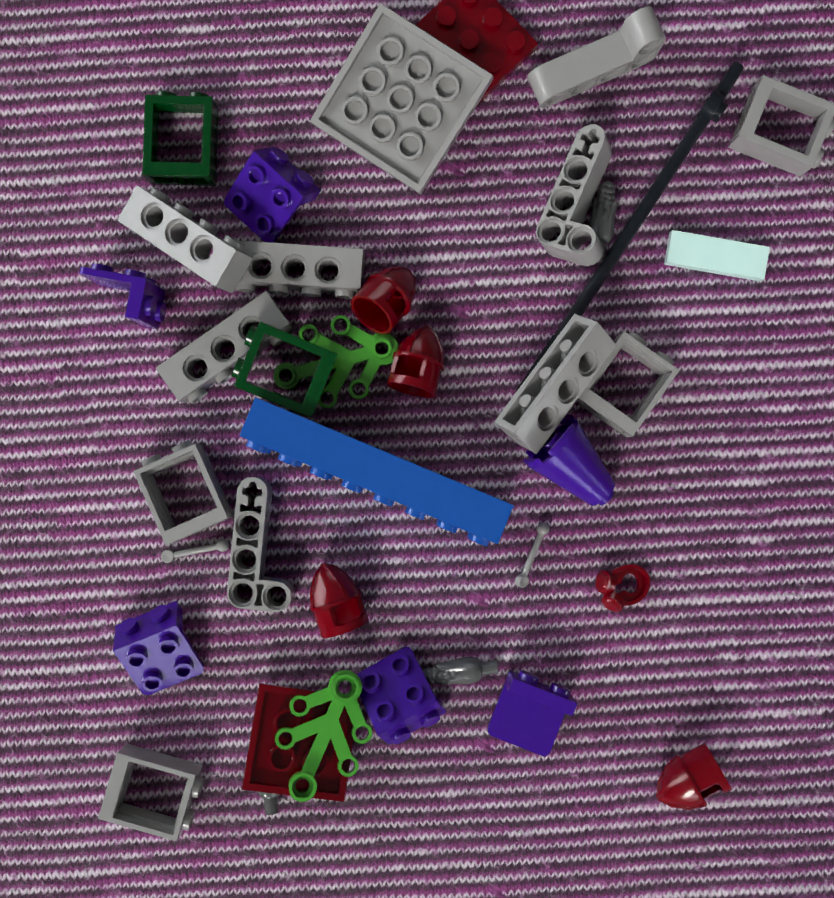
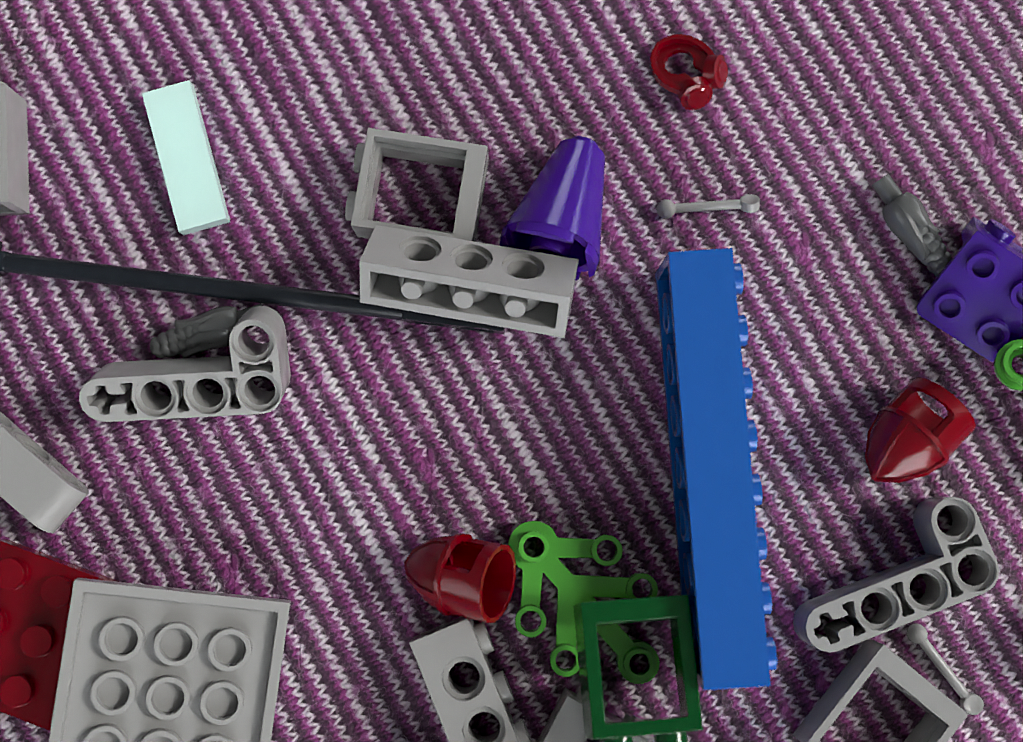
camera: 120 degrees left, 5 degrees down
dark red helmet [387,325,445,398] -> none
dark purple bracket [487,670,578,756] -> none

